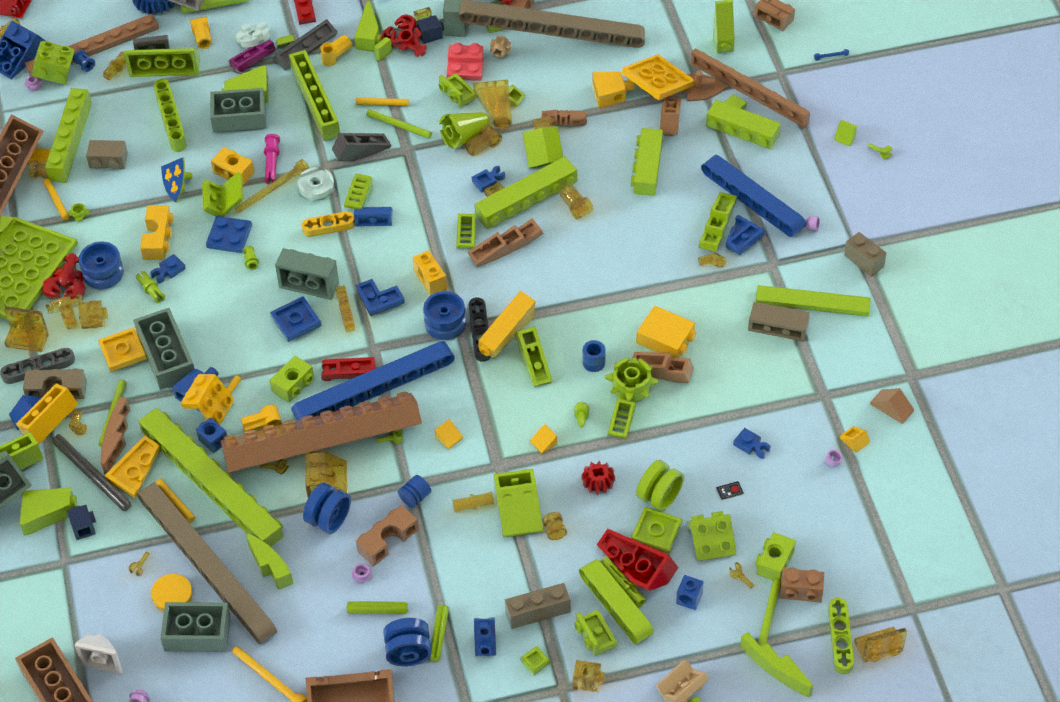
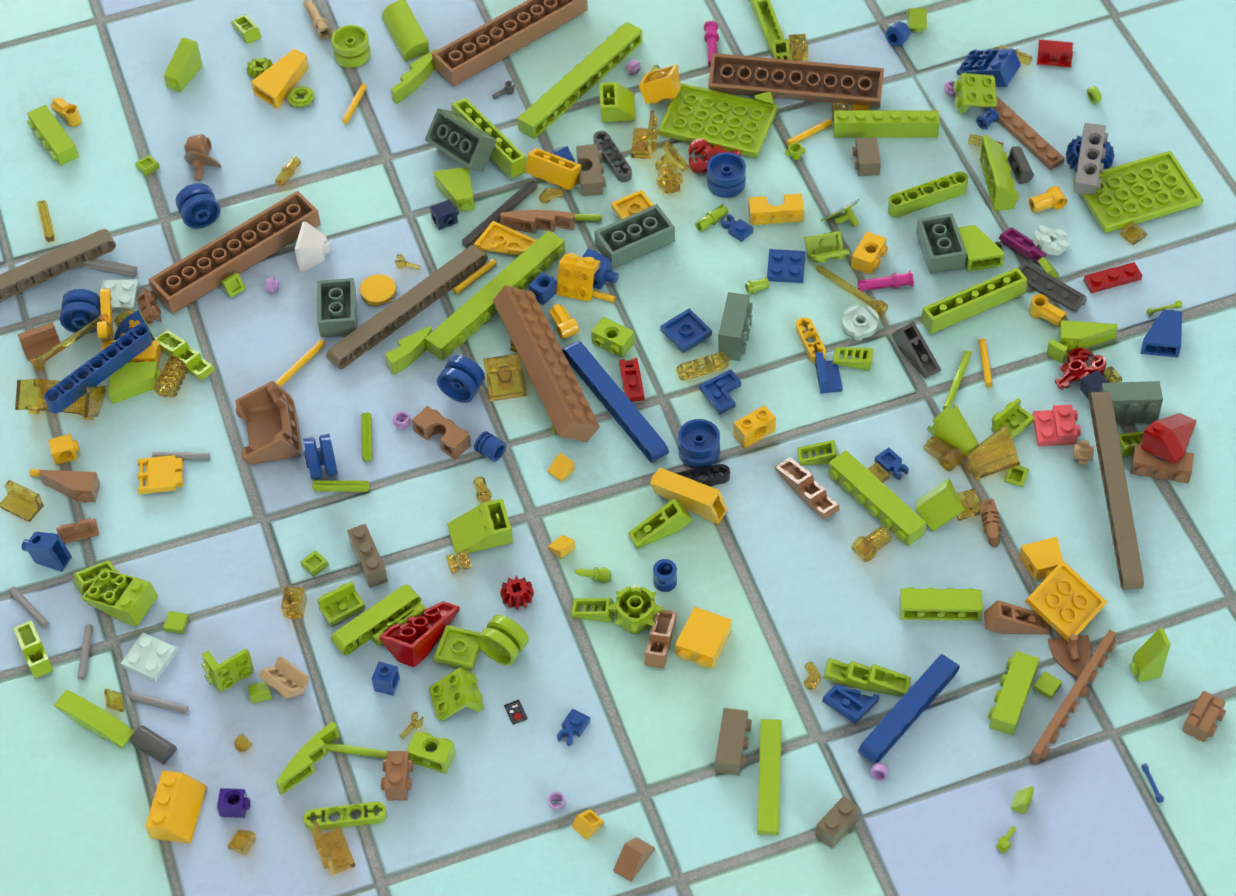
camera: 85 degrees right, 0 degrees up
blue hips [474,617,496,656] -> none

